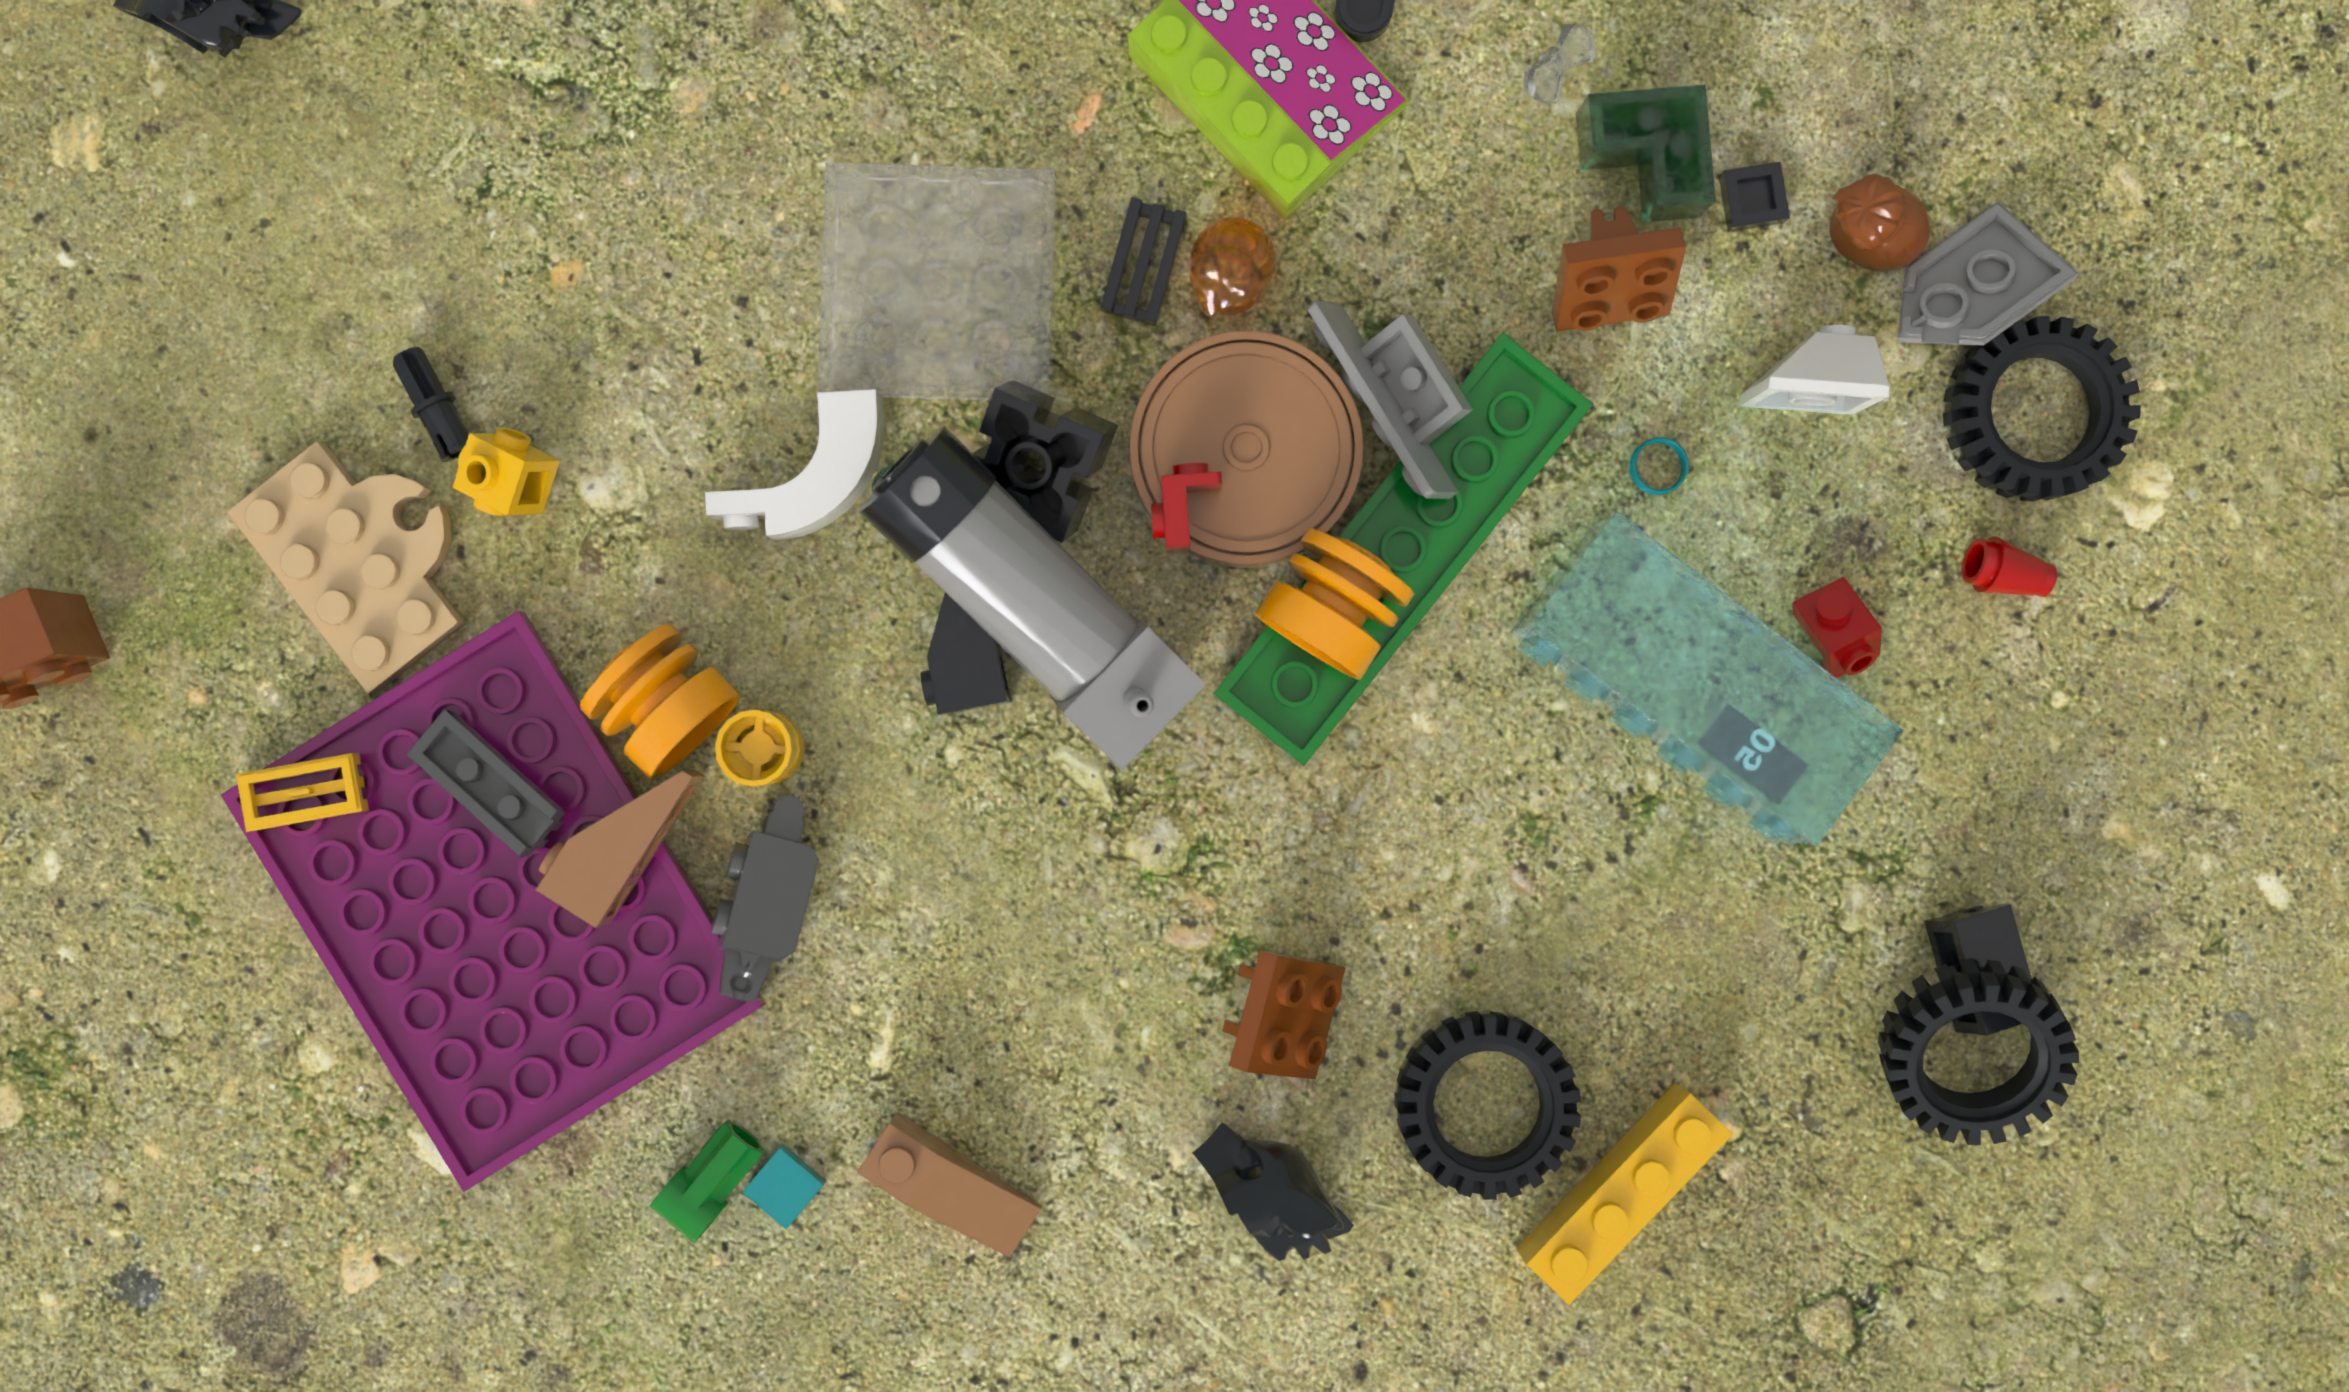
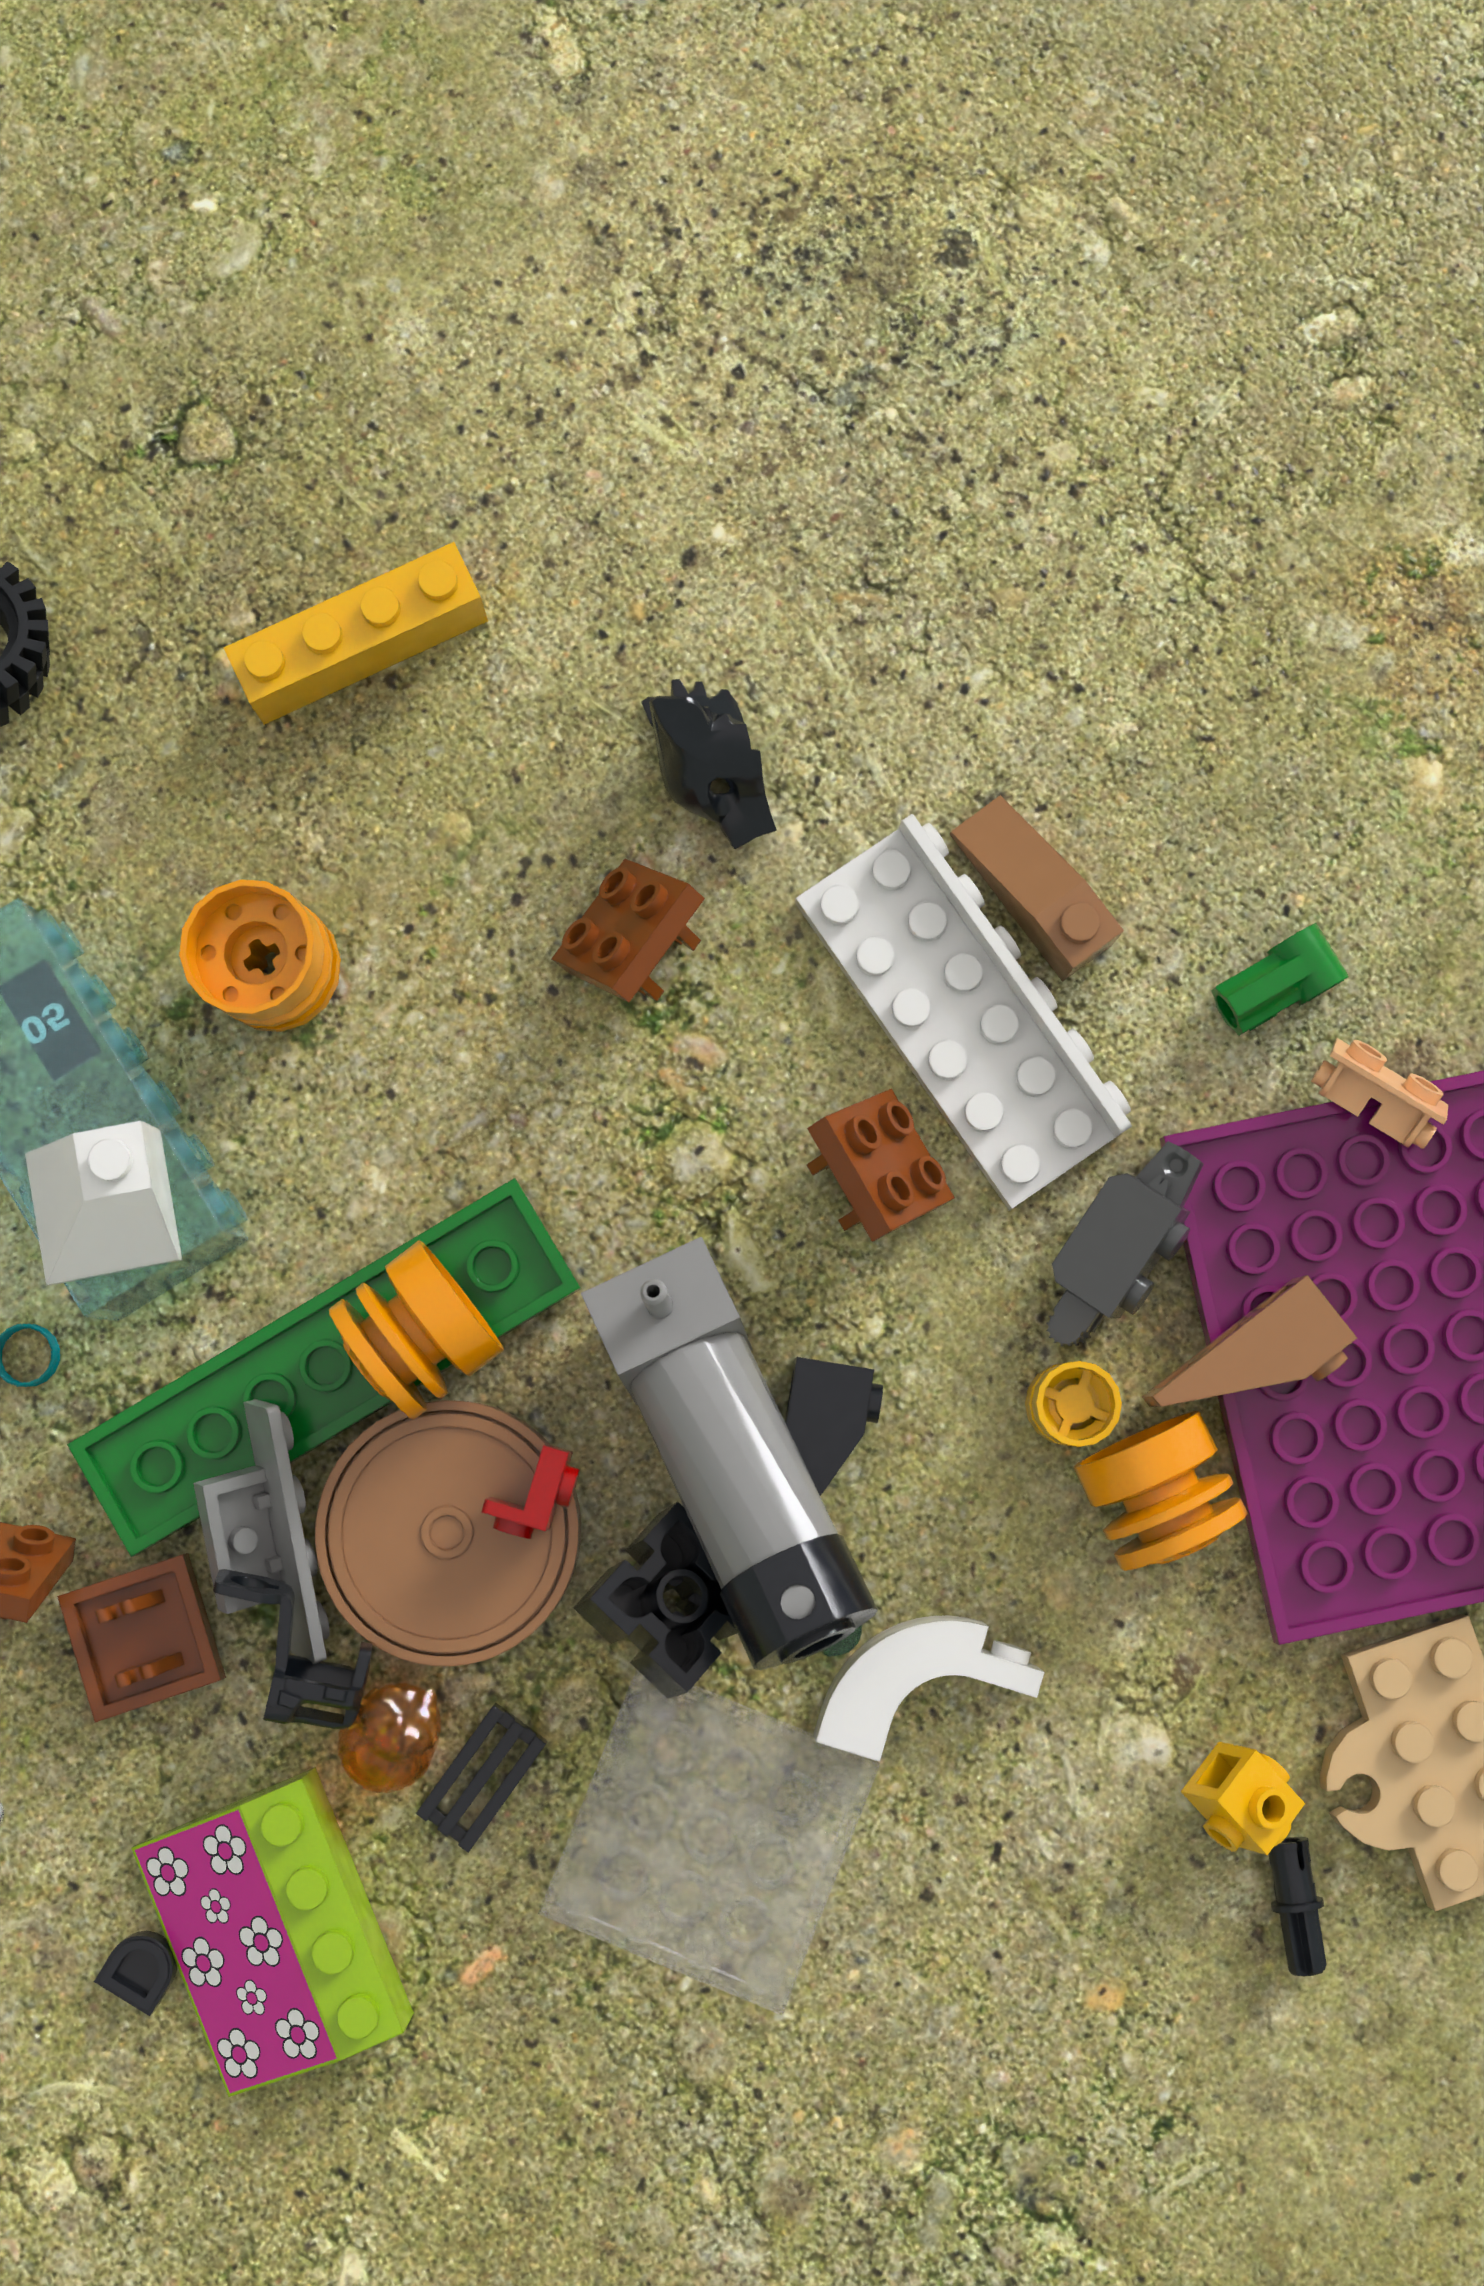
camera: 160 degrees left, 5 degrees down
dark grey hinge [406,709,566,857] -> none
teal tile [742,1144,827,1229] -> none
black tyre [1395,1011,1581,1200] -> none
none -> white slope [25,1121,182,1286]
none -> dark orange plate [57,1553,226,1723]
none -> light orange wheel [179,879,341,1032]
none -> black piece [213,1569,372,1729]
none -> white bracket [795,814,1132,1211]
none -> dark orange plate [807,1088,955,1242]
none -> light nougat hinge [1311,1038,1448,1149]

